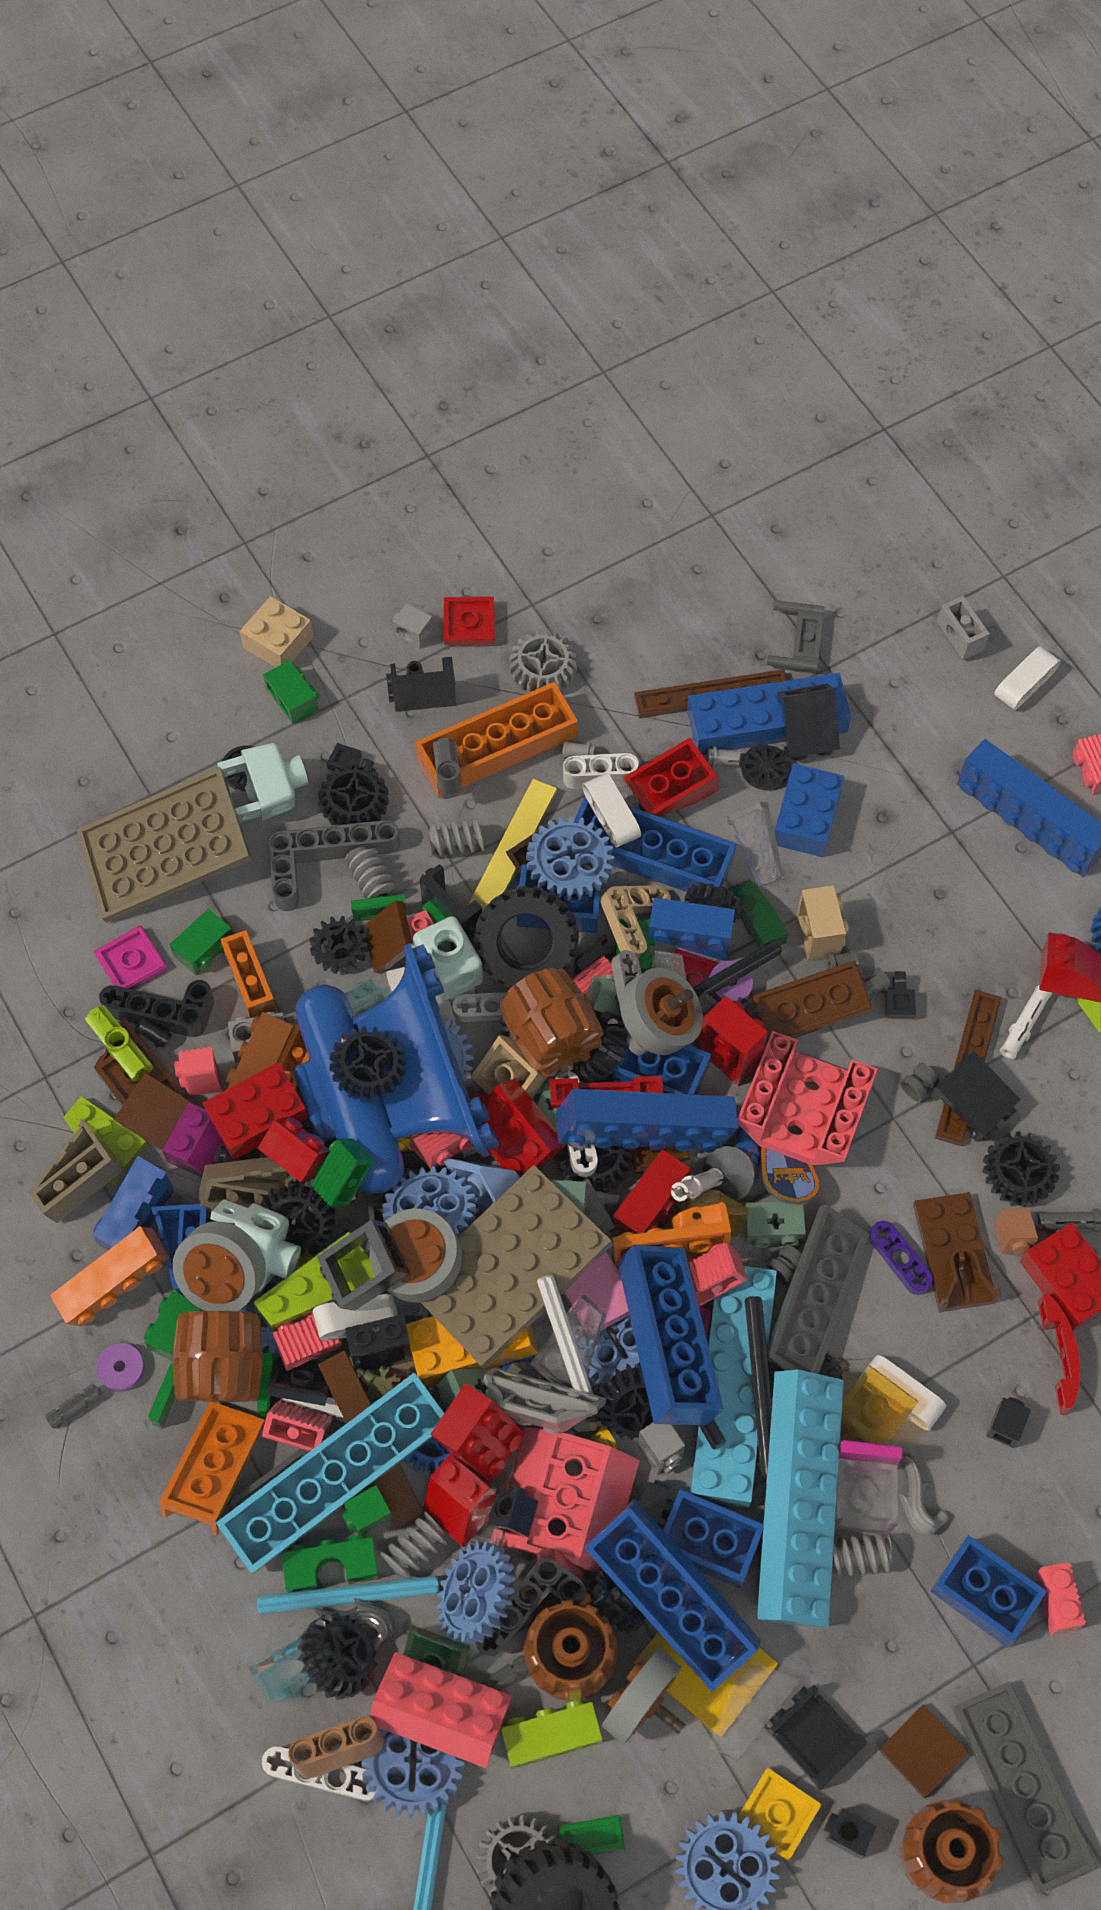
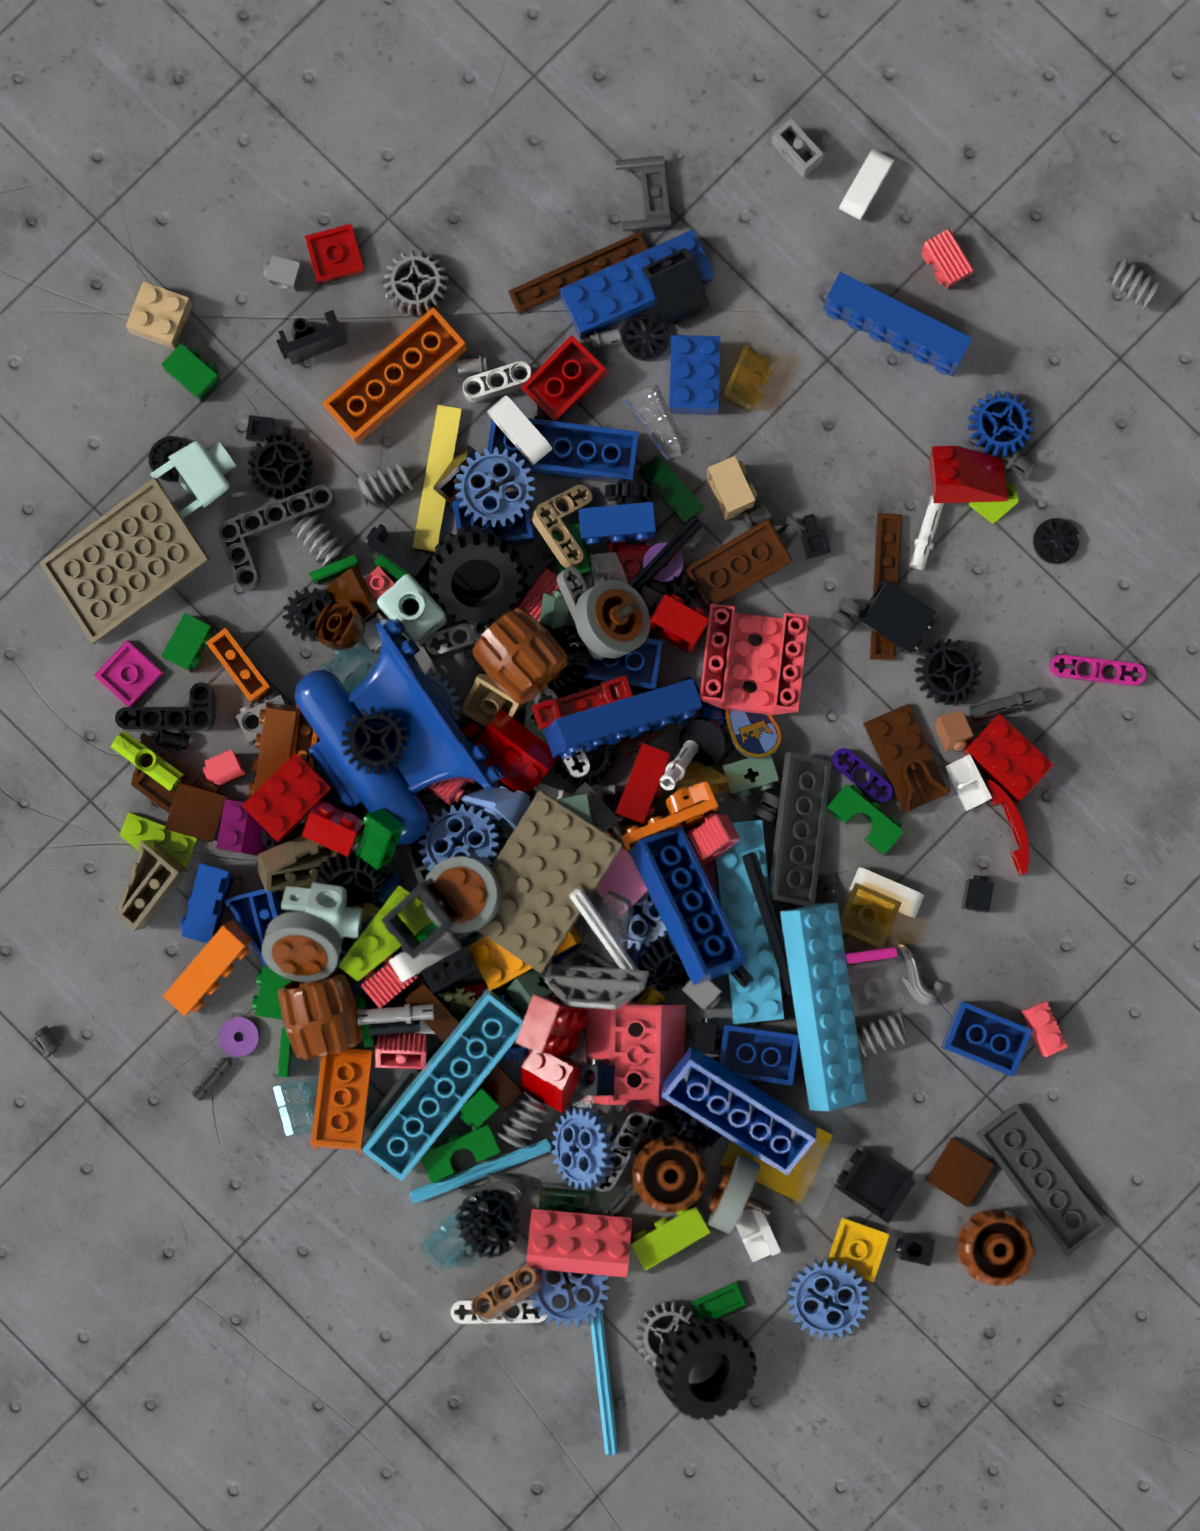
camera: 15 degrees left, 20 degrees up
dark grey piece [433,737,461,794] -> none
none -> window [272,1079,315,1136]
none -> reddish brown cylinder [315,599,365,651]
none -> light grey pin [357,1004,435,1026]
none -> clear yellow slope [723,344,773,411]
none -> white panel [736,1208,781,1262]
none -> green arch [826,784,904,856]
none -> white panel [944,754,992,811]

